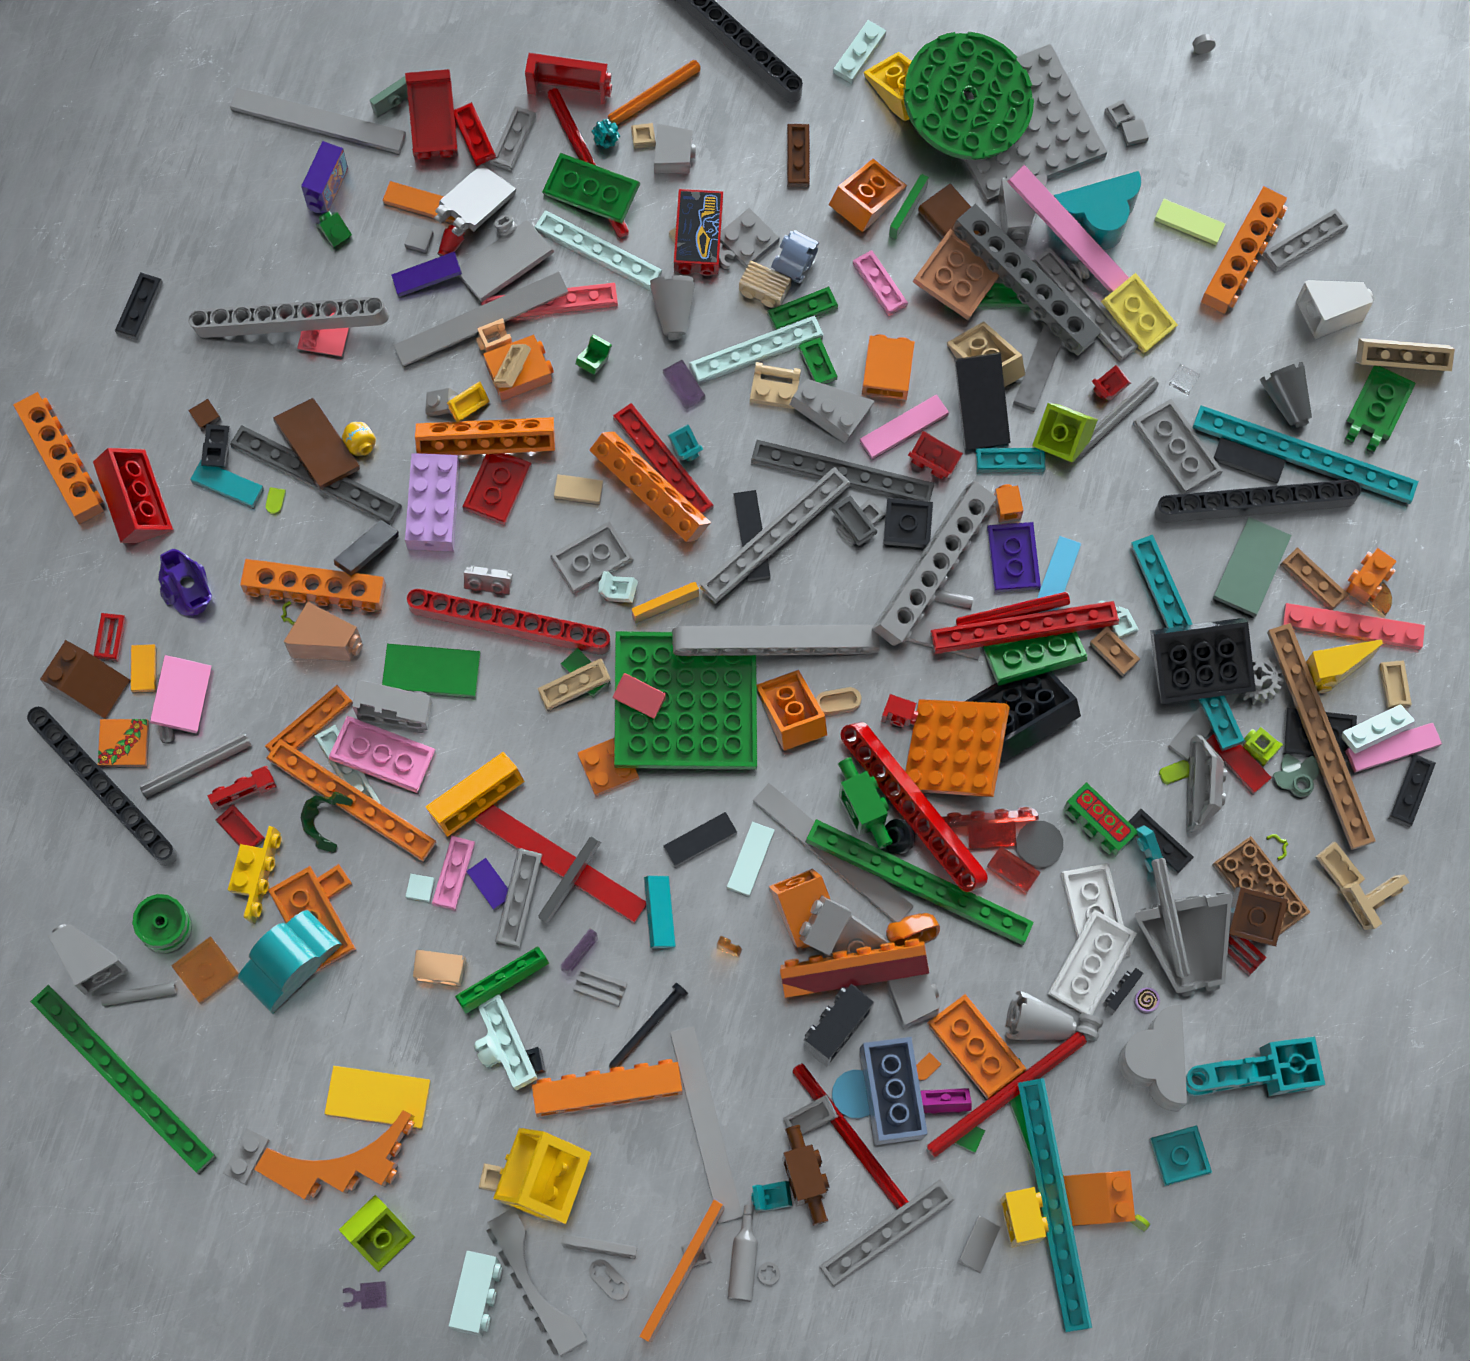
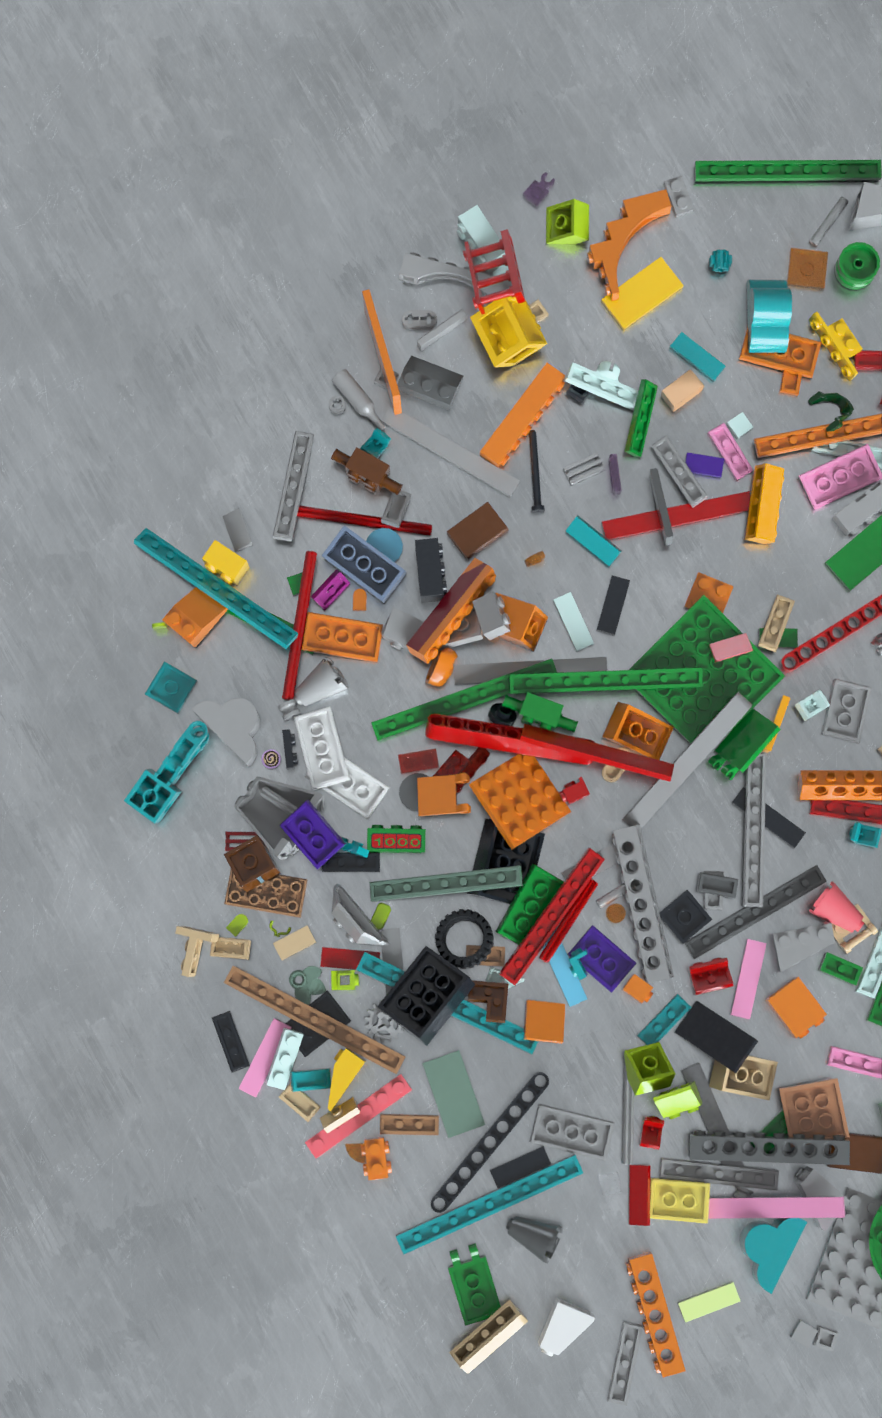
camera: 135 degrees right, 10 degrees up
none -> lime piece [226,914,248,937]
none -> tan tile [273,925,316,960]
none -> dark purple tile [279,800,346,869]
none -> teal tile [290,1068,331,1092]
none -> tan plate [320,1097,360,1133]
none -> sand green tile [369,866,523,902]
none -> dark grey slope [397,355,464,410]
none -> orange flag [417,773,471,816]
none -> black tyre [435,909,494,969]
none -> reddish brown piece [447,502,509,561]
none -> red fence [463,229,526,314]
none -> reddish brown plate [468,980,508,1023]
none -> green plate [509,667,703,694]
none -> red tile [520,724,674,782]
none -> orange tile [524,1000,565,1044]
none -> teal bracket [569,948,588,980]
none -> clear orange plate [606,903,626,923]
none -> red tile [629,1164,651,1226]
none -> slope [653,1081,703,1119]
none -> teal tile [669,332,726,382]
none -> green tile [708,709,781,780]
none -> teal gear [709,249,732,272]
none -> coral cone [809,881,865,932]

